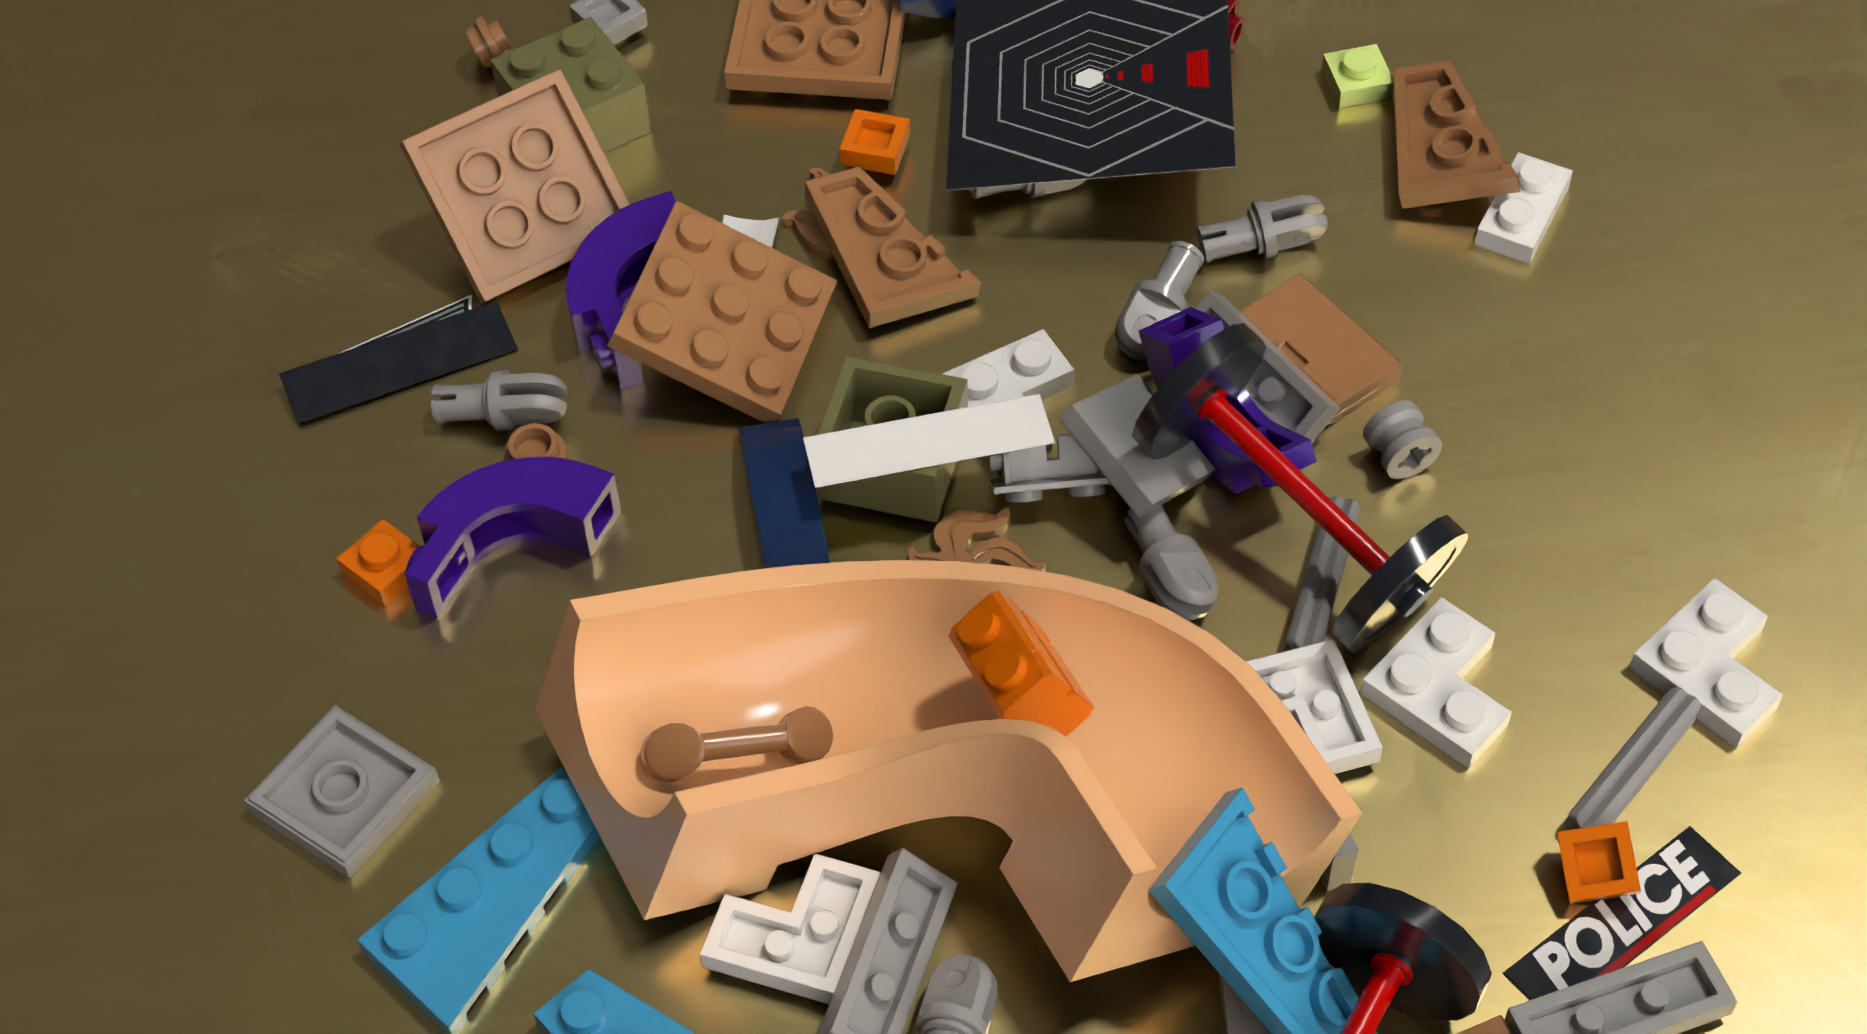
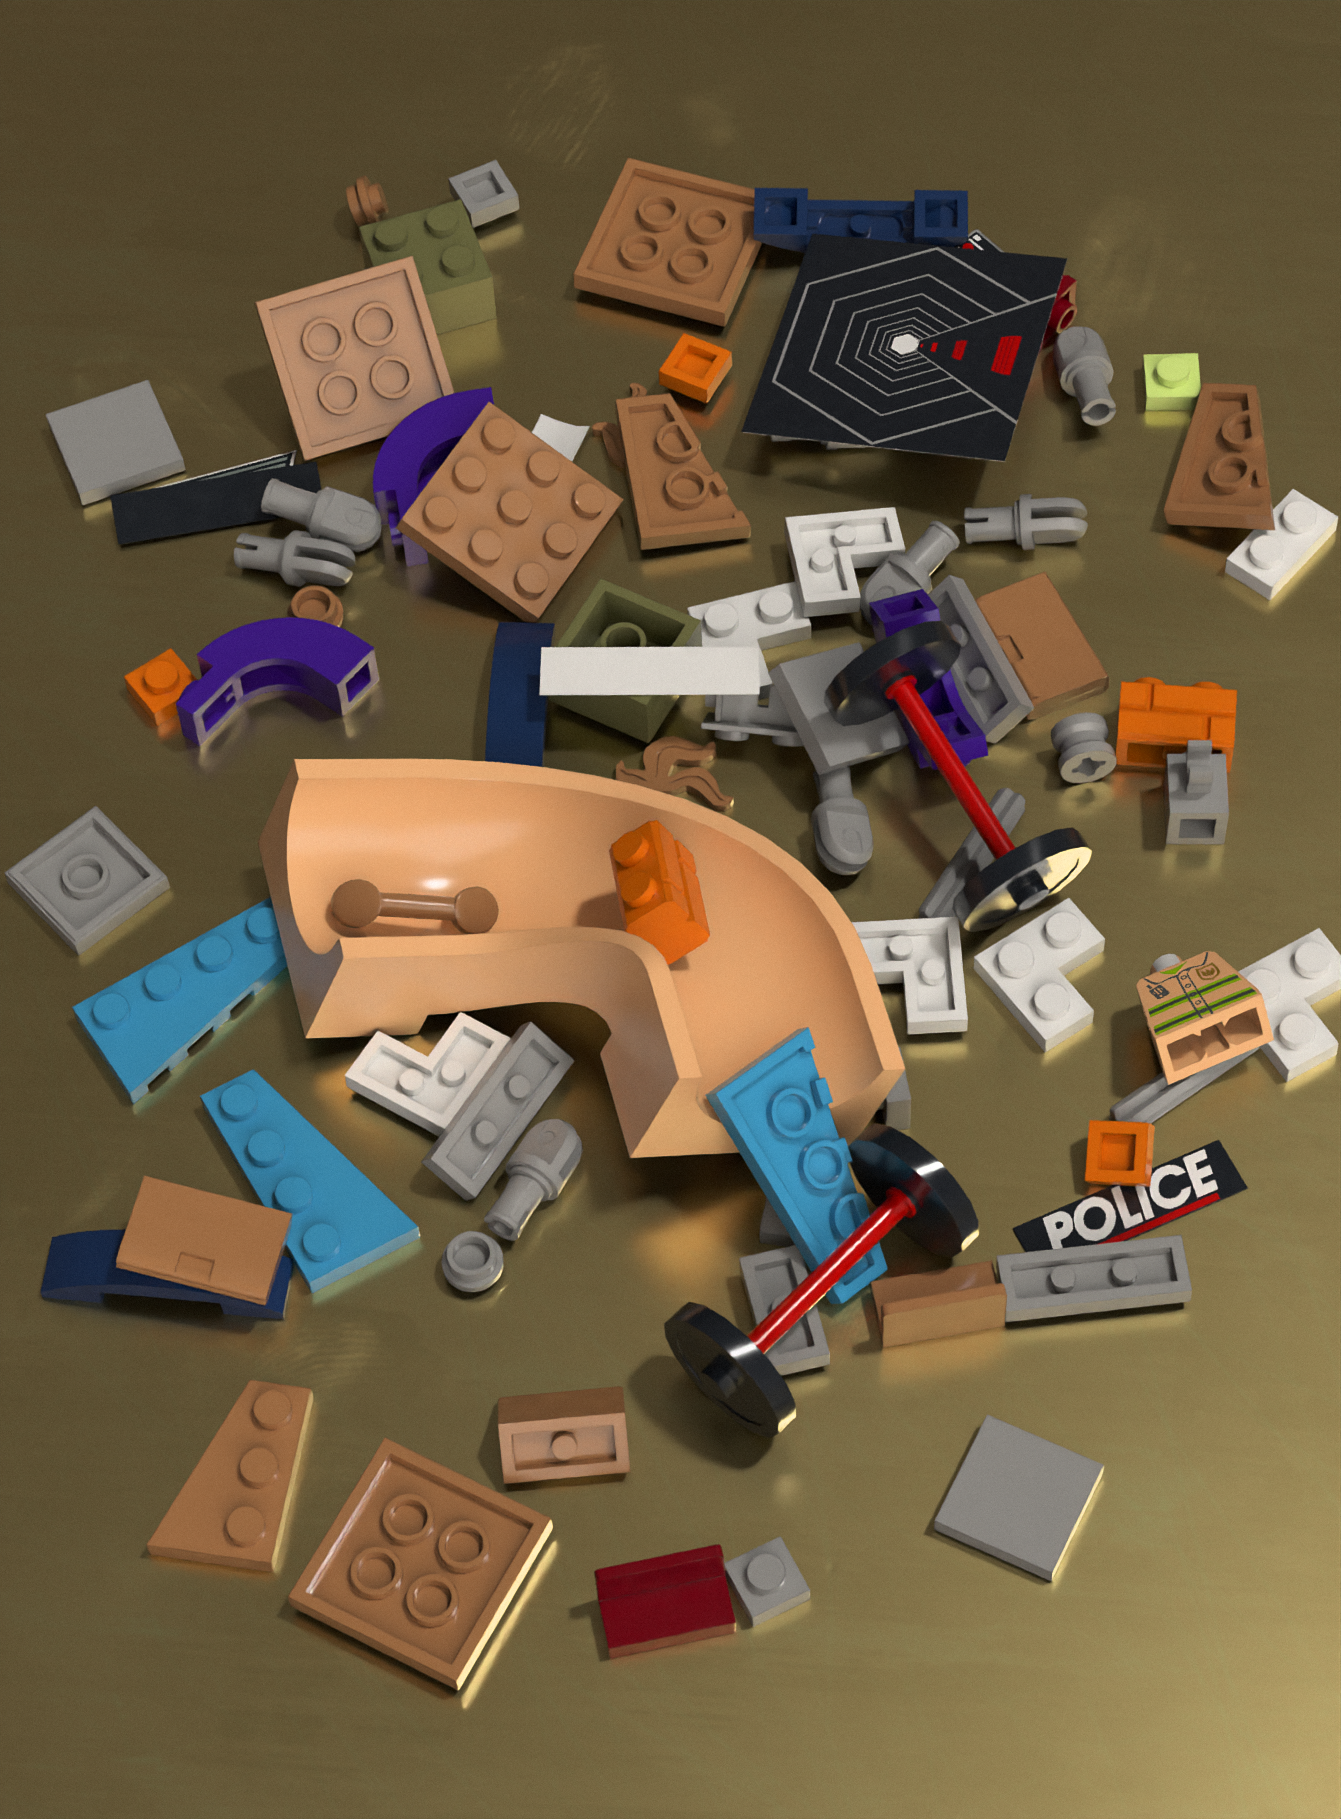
camera: 15 degrees right, 5 degrees up
none -> light grey tile [46,380,186,506]
none -> light grey arm [261,478,382,552]
none -> white plate [784,507,905,617]
none -> light grey arm [1053,326,1116,426]
none -> orange brick [1115,677,1237,773]
none -> light nougat torso [1136,951,1274,1085]
none -> light grey brick [1163,740,1229,844]

